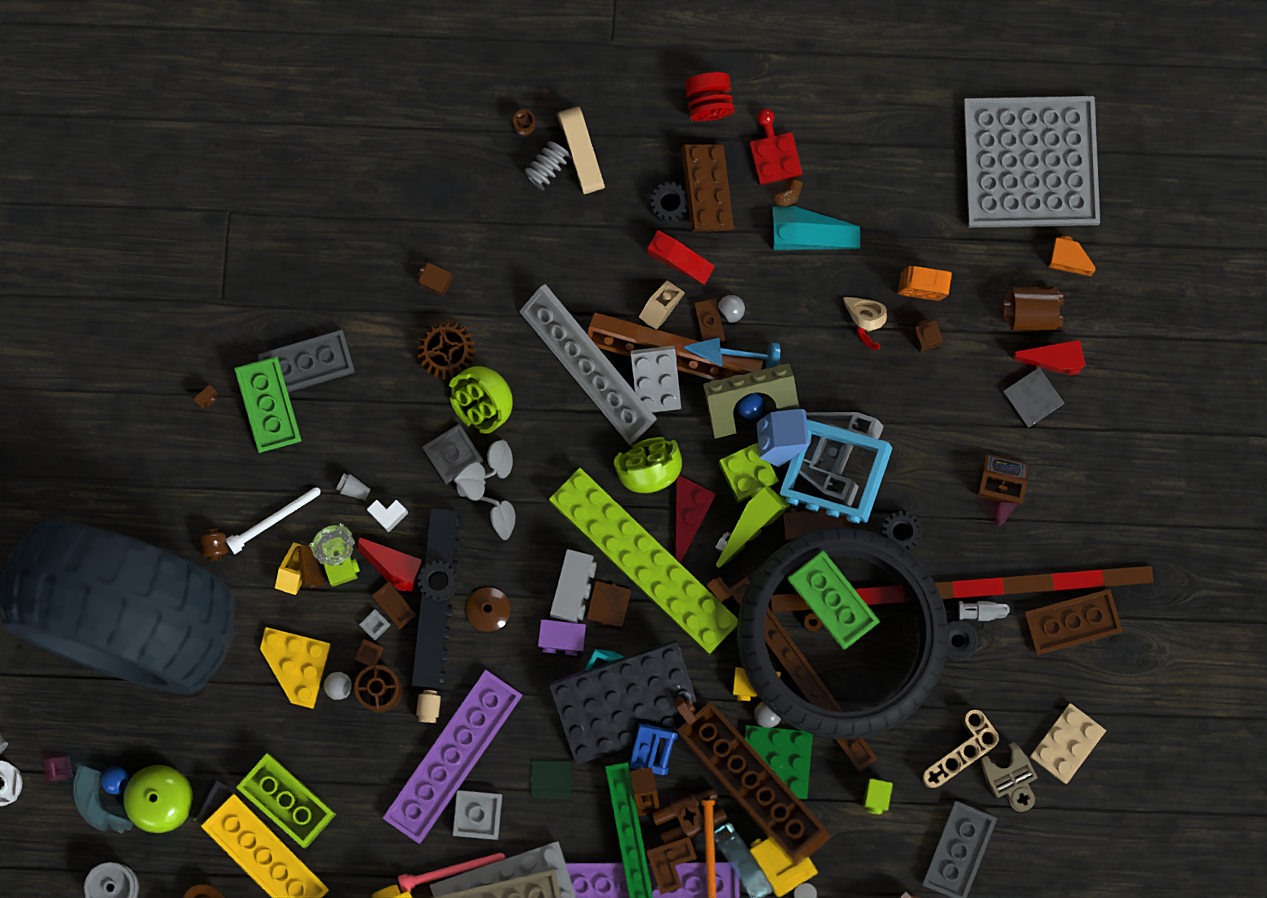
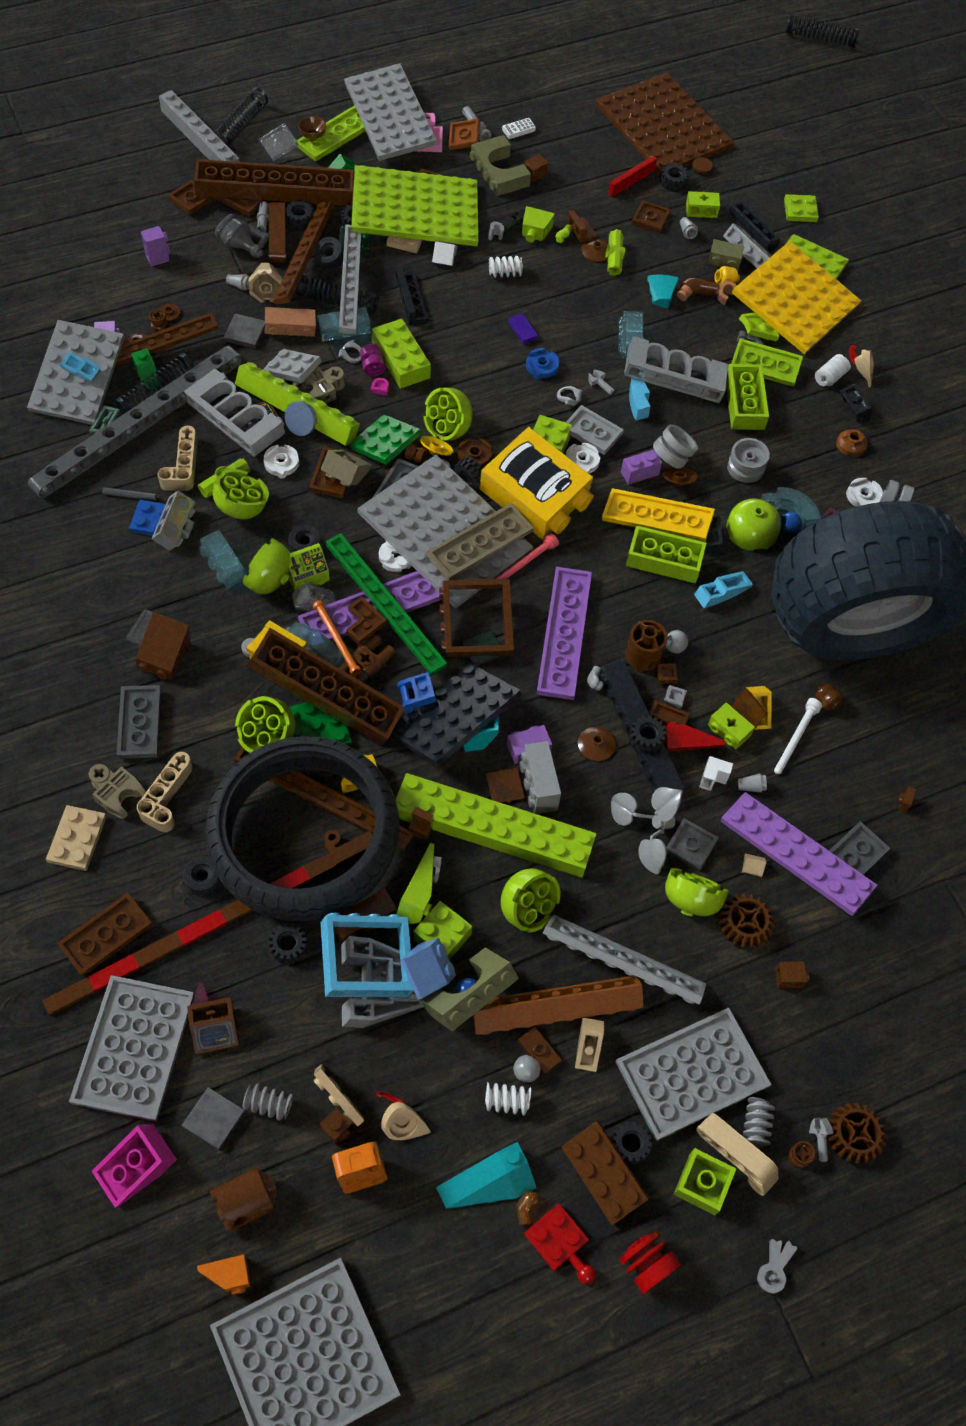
camera: 150 degrees right, 20 degrees down
bright green tile [234,356,302,453] -> none
yellow plate [260,627,331,709] -> none
clear hair [309,524,355,566] -> none
tan brick [416,690,441,723] -> none
light grey plate [453,790,502,840] -> none
light grey plate [630,346,681,412] -> none
reddish brown slope [630,767,660,816] -> none
red slope [647,230,715,285] -> none
reddish brown plate [673,695,697,725] -> none
dark red wing [676,475,716,563] -> none
dark azure piece [684,338,780,369] -> none
bright green tile [788,551,880,650] -> none
lime brick [862,779,893,815] -> none
light grey piece [957,601,1010,621] -> none
red slope [1013,340,1085,375] -> none
none -> light grey plate [69,975,195,1122]
none -> dark pink slope [92,1124,177,1208]
none -> lime cylinder [235,696,295,753]
none -> light grey piece [242,1083,293,1121]
none -> tan wing [314,1064,364,1127]
none -> reddish brown window [439,579,514,657]
none -> white piece [485,1082,531,1116]
none -> light grey arm [587,666,603,691]
none -> light grey plate [616,1008,771,1141]
none -> lime brick [673,1148,736,1215]
none -> medium azure slope [694,571,753,608]
none -> medium lavender plate [721,792,877,916]
none -> tan slope [742,853,766,877]
none -> light grey piece [757,1239,797,1294]
none -> light grey bar [809,1118,833,1162]
none -> reddish brown gear [827,1103,887,1164]

